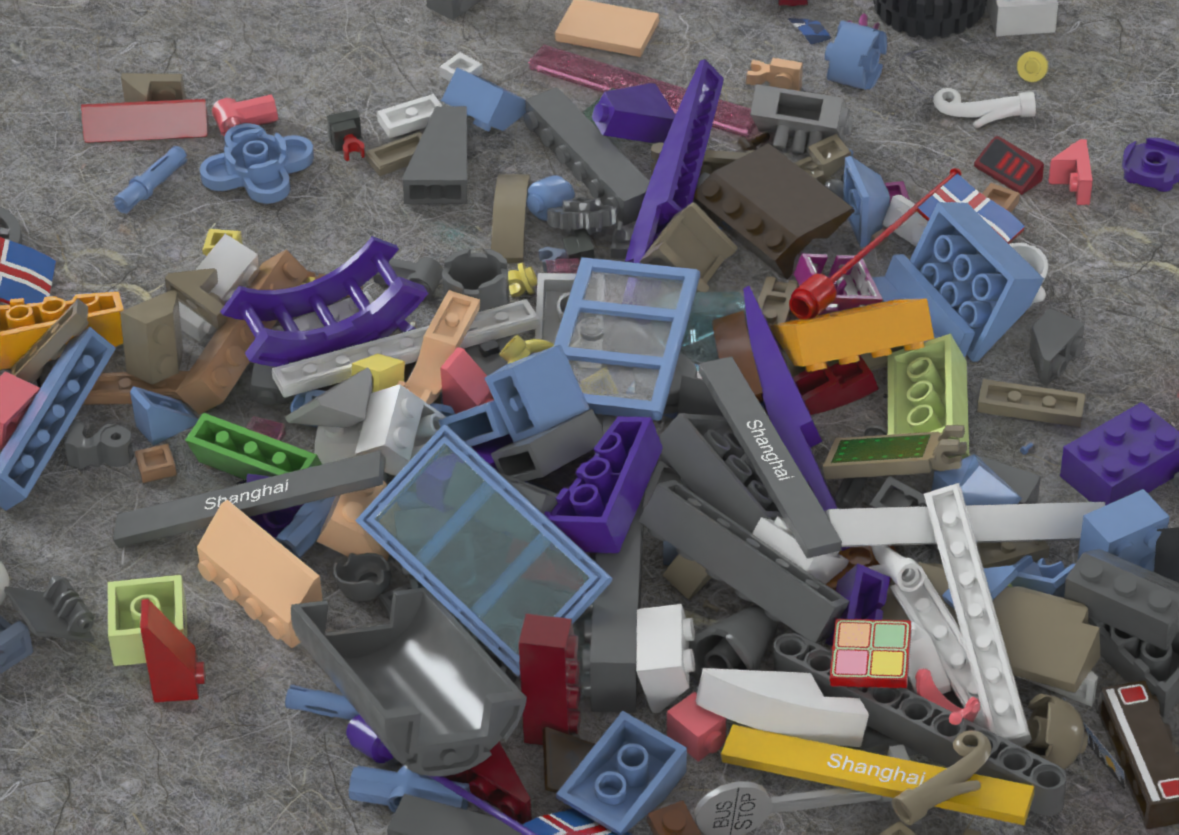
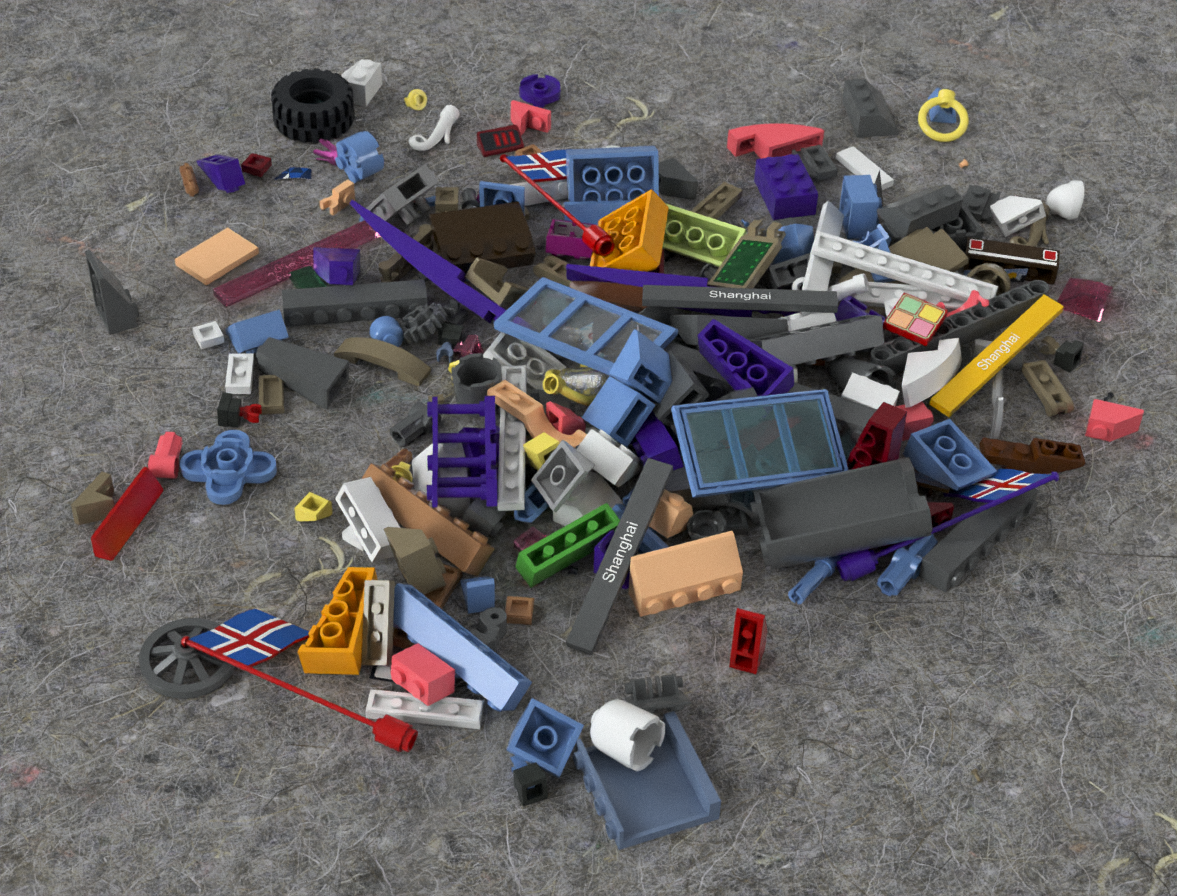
camera: 70 degrees left, 0 degrees up
yellowish green brick [108,575,187,666] -> none
medium blue pin [114,146,187,214] -> none
dark tan slope [165,268,227,330] -> none
dark tan plant [892,730,992,826] -> none

